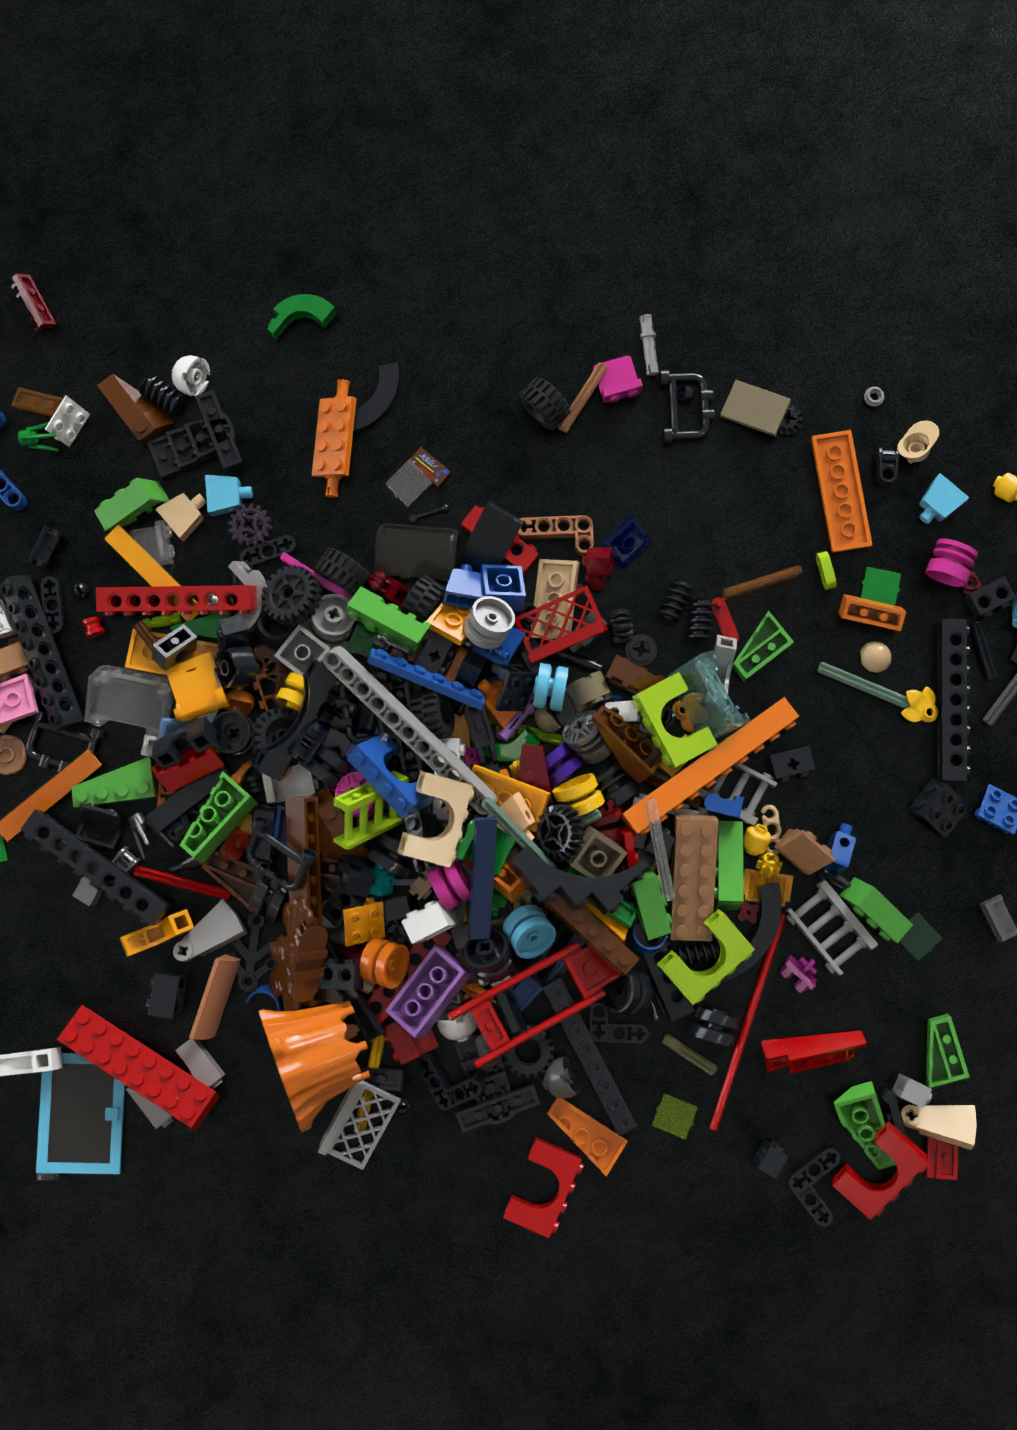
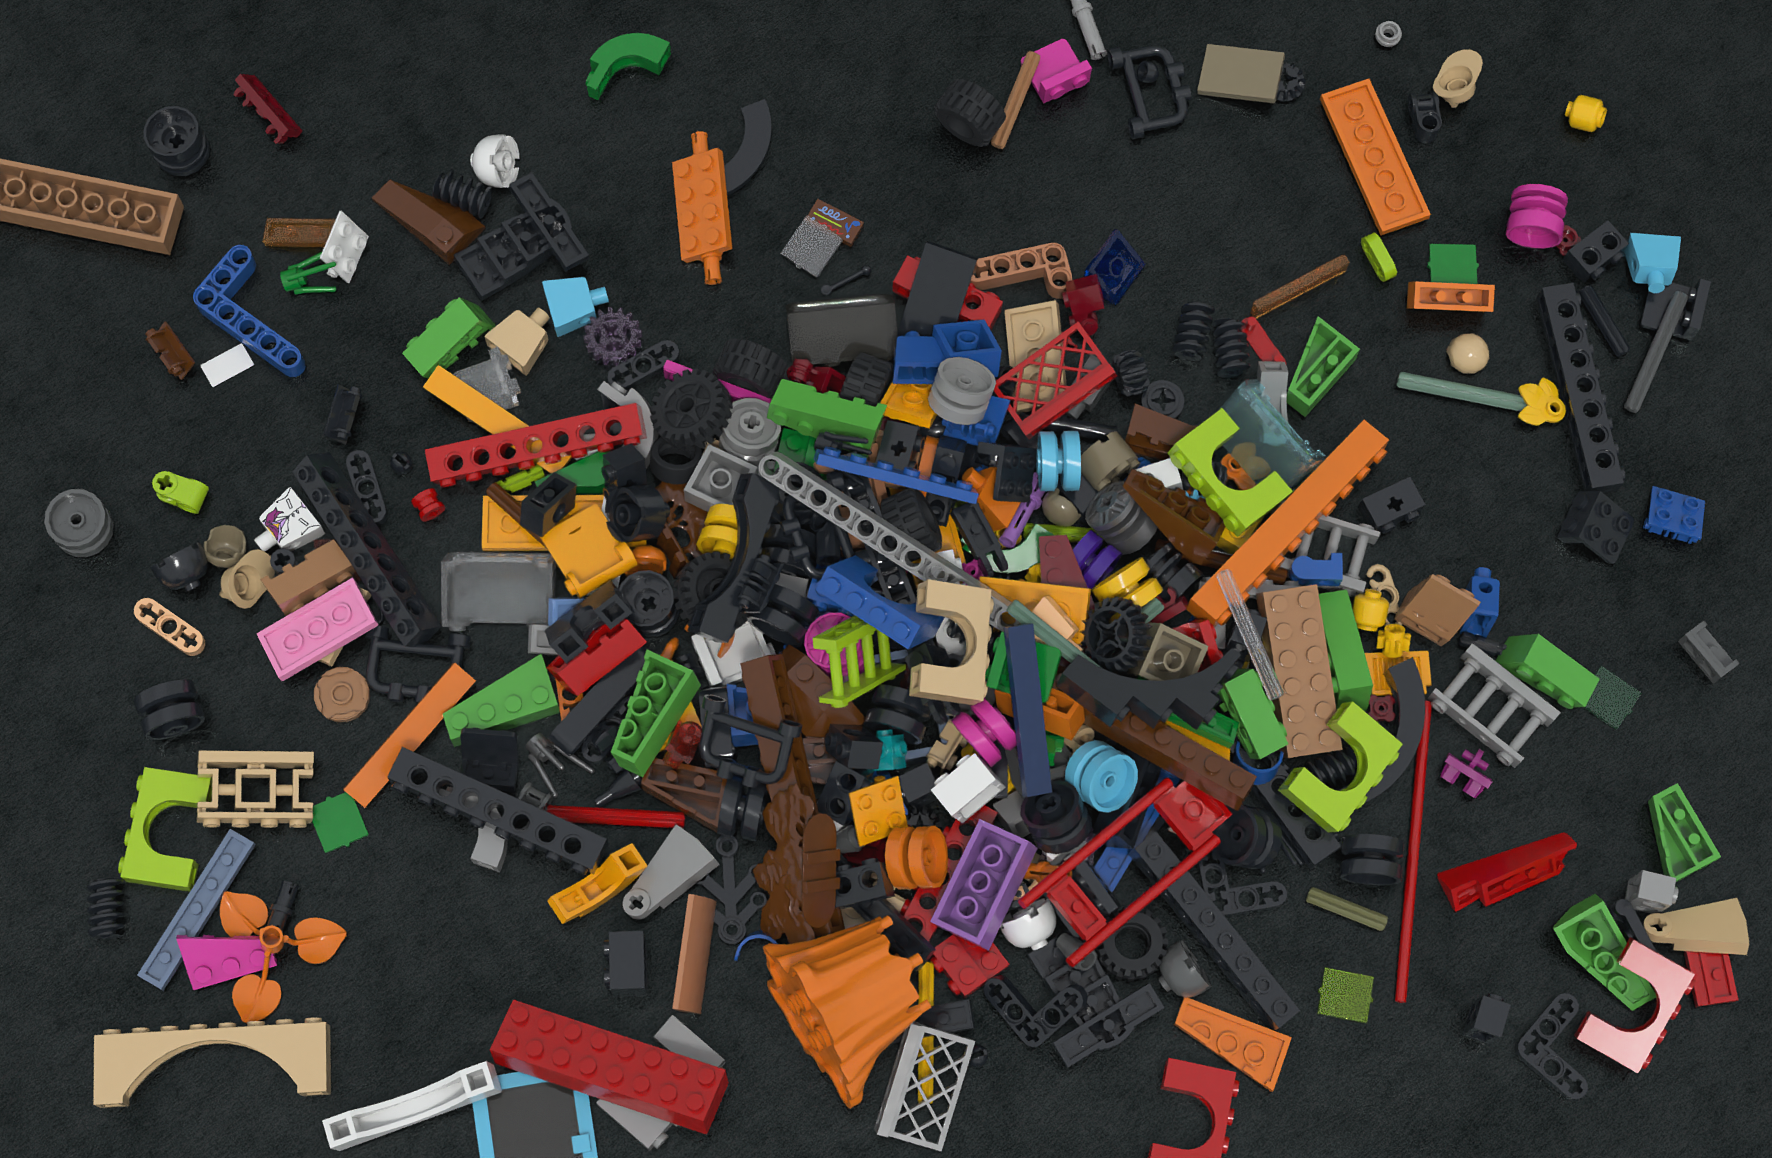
camera: 20 degrees left, 10 degrees down
medium azure torso [919,473,969,524] -> none

